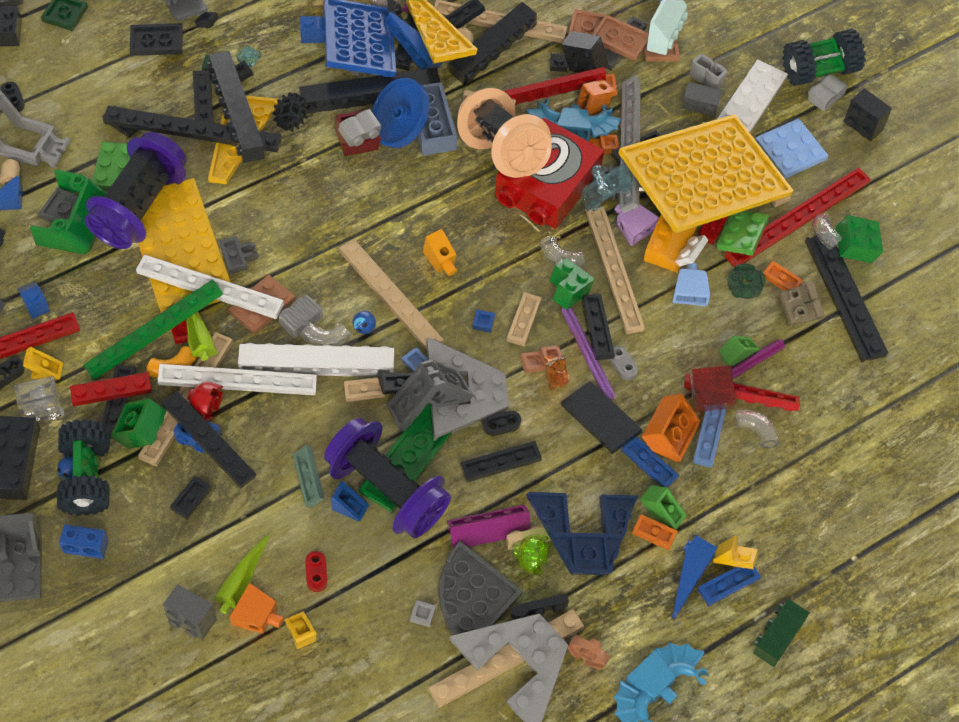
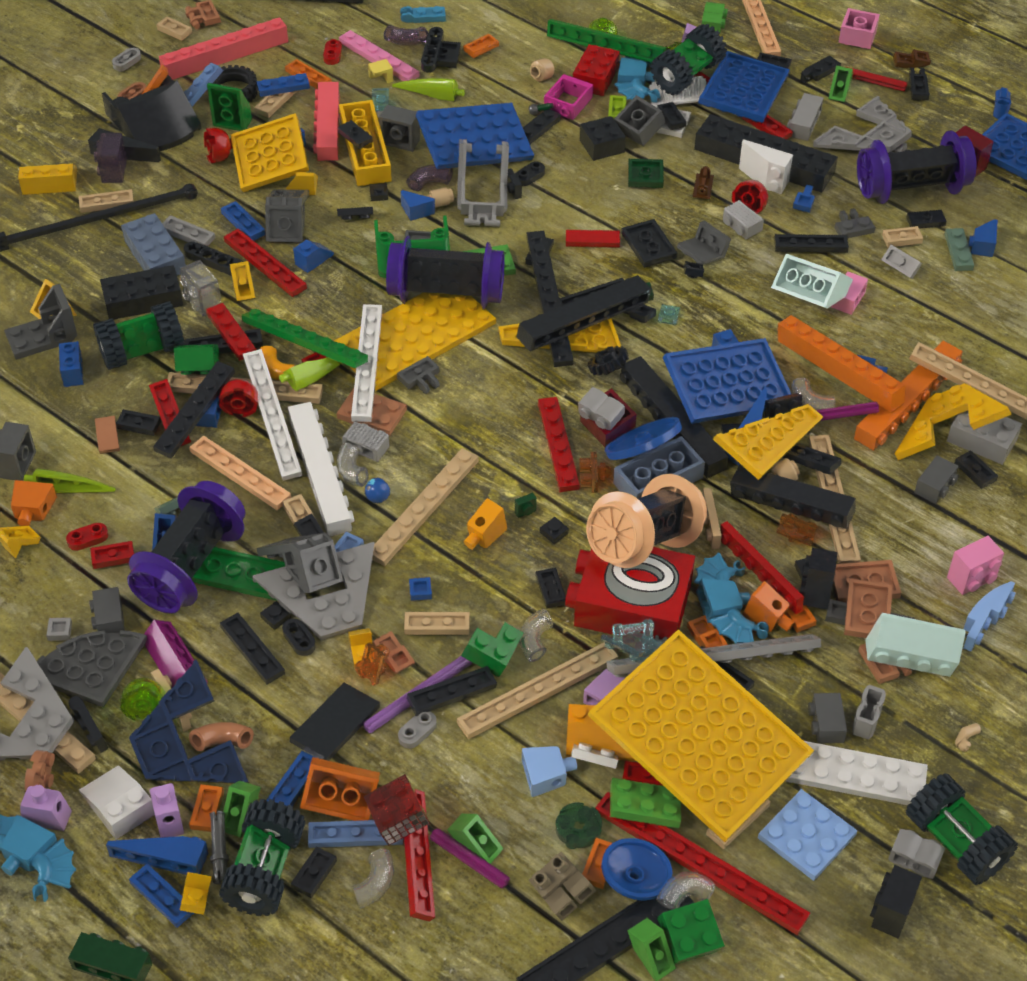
camera: 75 degrees right, 10 degrees down
none -> lavender torso [20,785,72,831]
none -> white slope [79,765,155,840]
none -> dark grey brick [89,587,125,633]
none -> red plate [90,541,134,569]
none -> nougat slope [95,416,120,454]
none -> red plate [149,379,191,446]
none -> lavender torso [150,783,184,838]
none -> light nougat plate [189,436,291,511]
none -> nougat cylinder [189,722,254,751]
none -> dark grey pin [210,811,229,884]
none -> black plate [219,799,306,916]
none -> black plate [260,601,291,630]
none -> black plate [291,846,337,899]
none -> yellow slope [348,628,376,669]
none -> black plate [507,168,522,199]
none -> dark green plate [515,492,537,518]
none -> black plate [535,567,566,609]
none -> red plate [538,397,580,492]
none -> black plate [540,517,569,544]
none -> red tile [566,230,620,248]
none -> clear orange hips [579,452,612,493]
none -> blue dish [601,838,673,900]
none -> bright green slope [627,918,676,981]
none -> clear orange hips [776,513,818,546]
none -> tan arm [955,723,981,752]

